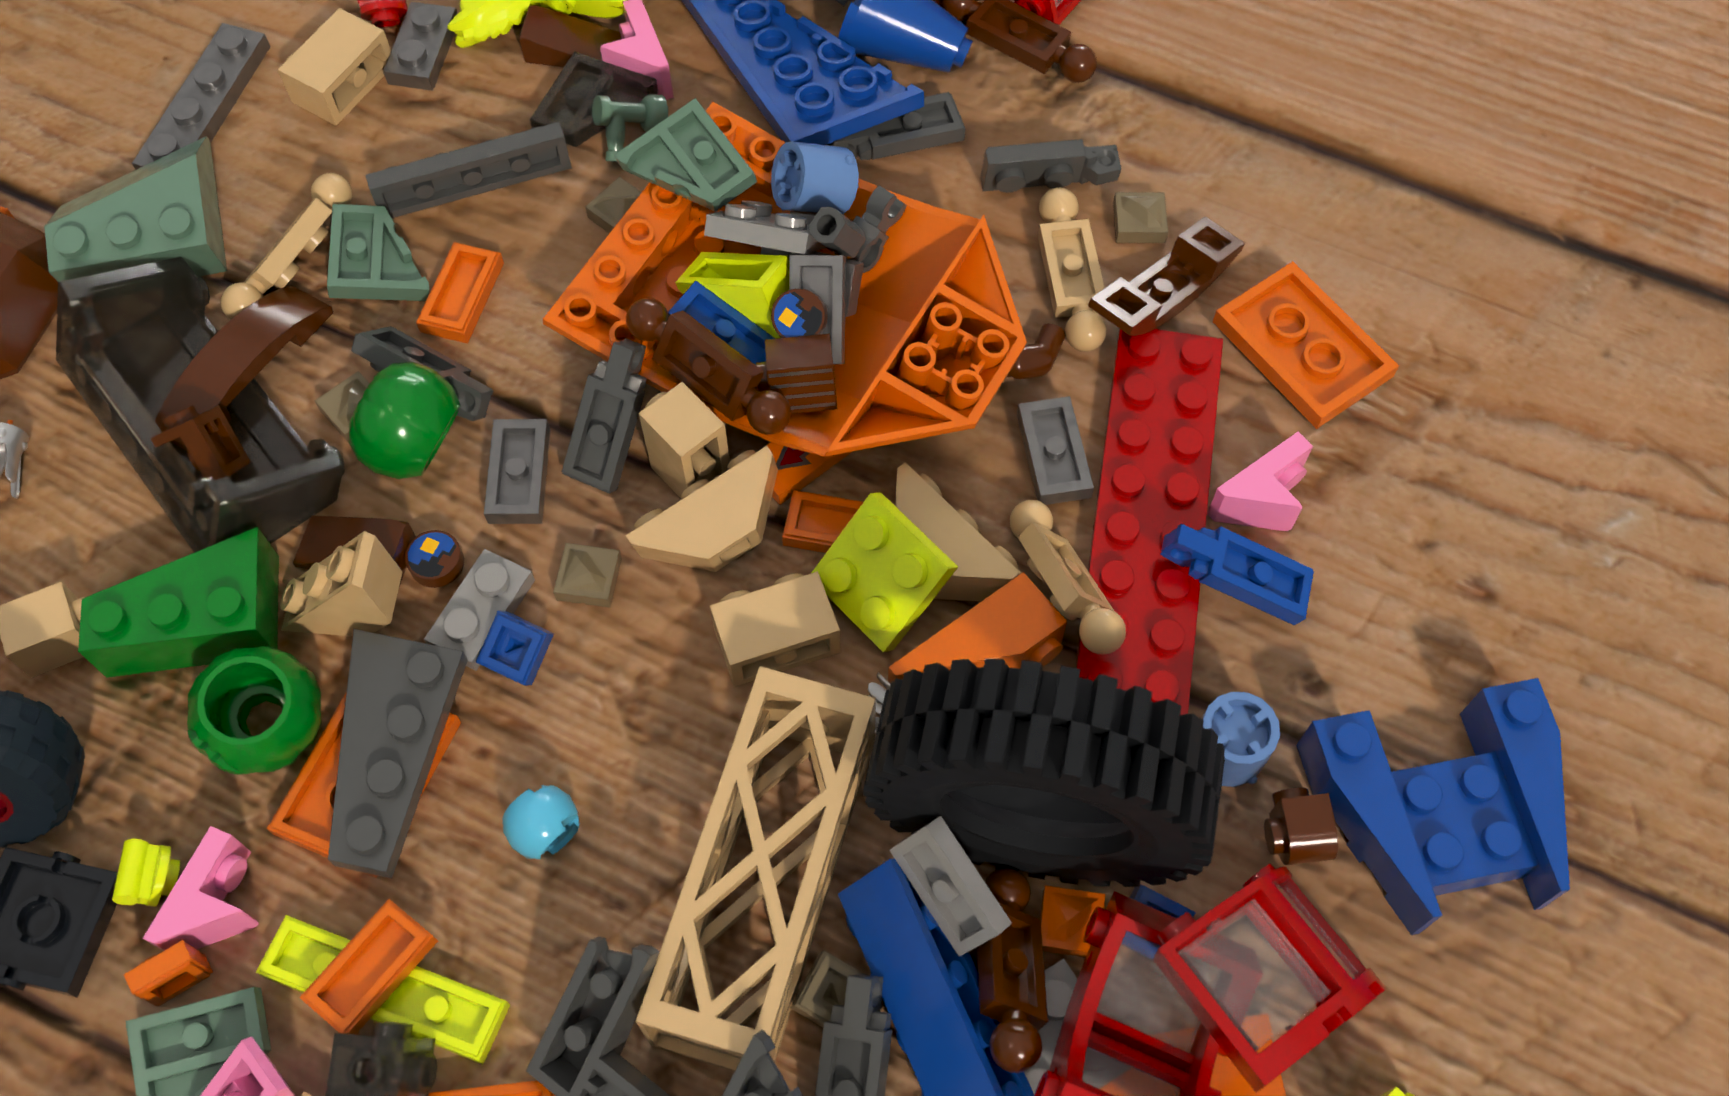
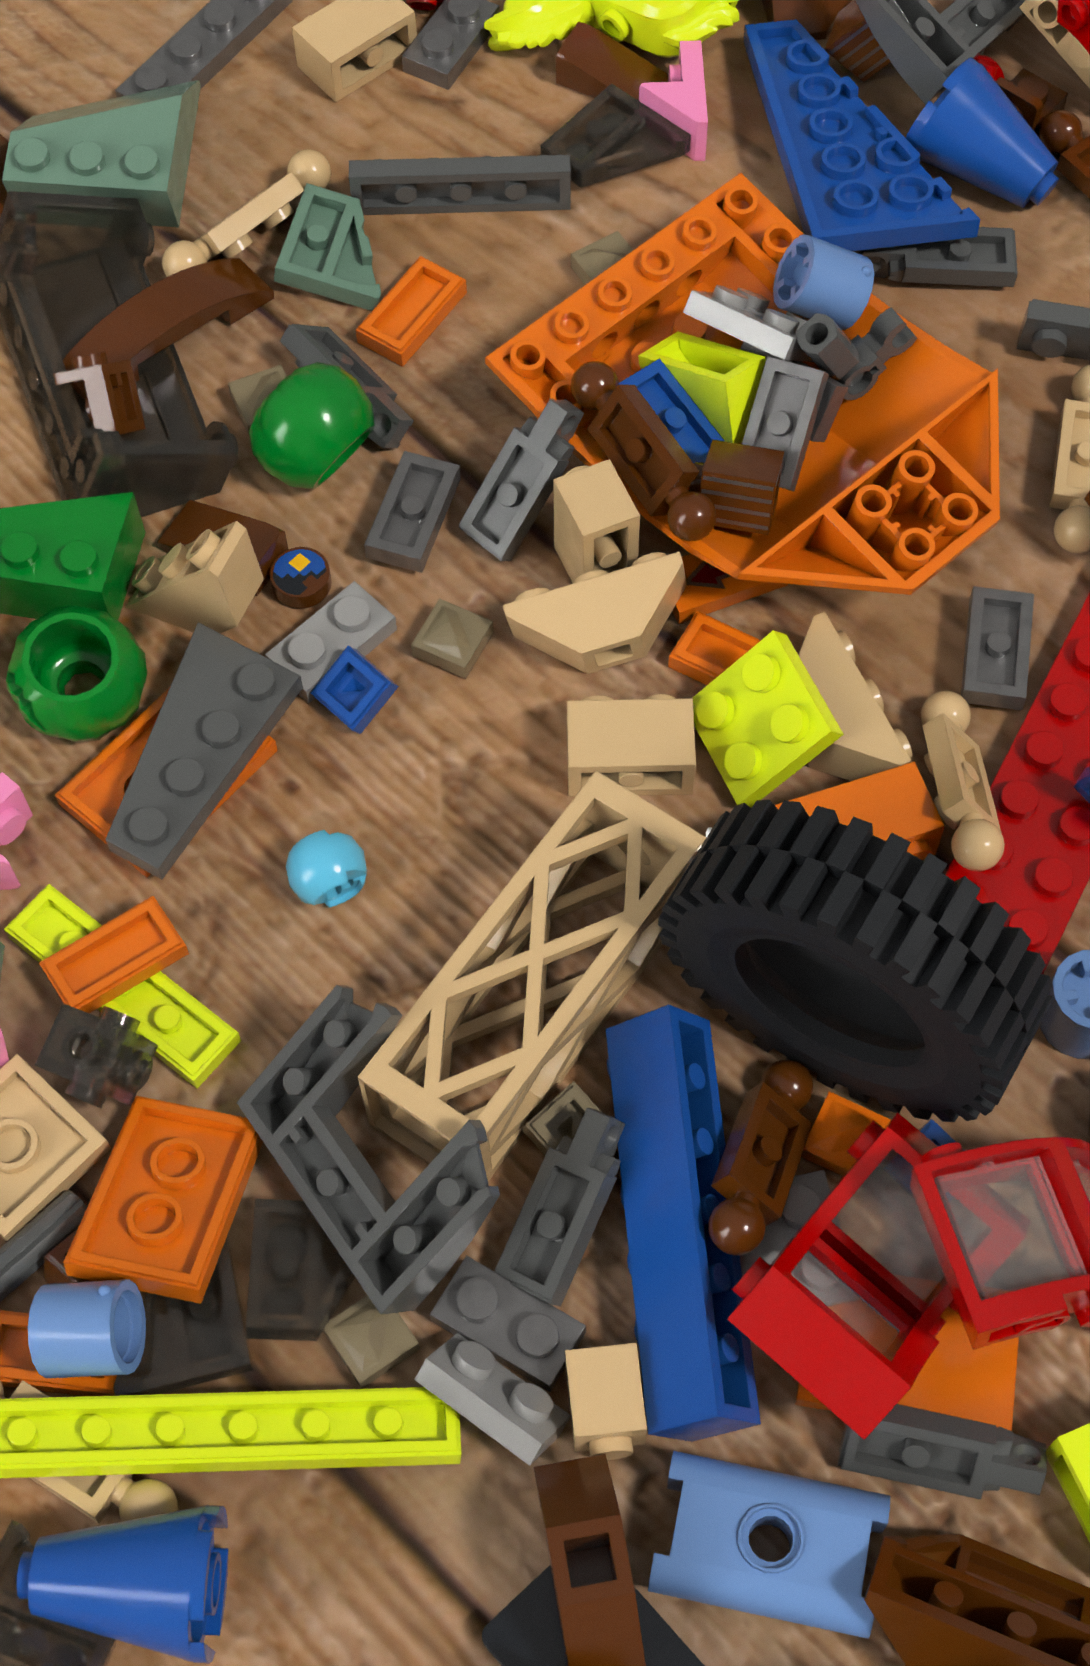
camera: 20 degrees right, 0 degrees up
sand green piece [592,94,668,162] -> none
sand green wing [614,98,757,212] -> none
tile [771,288,828,338] -> none
light grey plate [889,816,1012,957] -> none
reddish brown arm [1007,323,1066,380] -> none

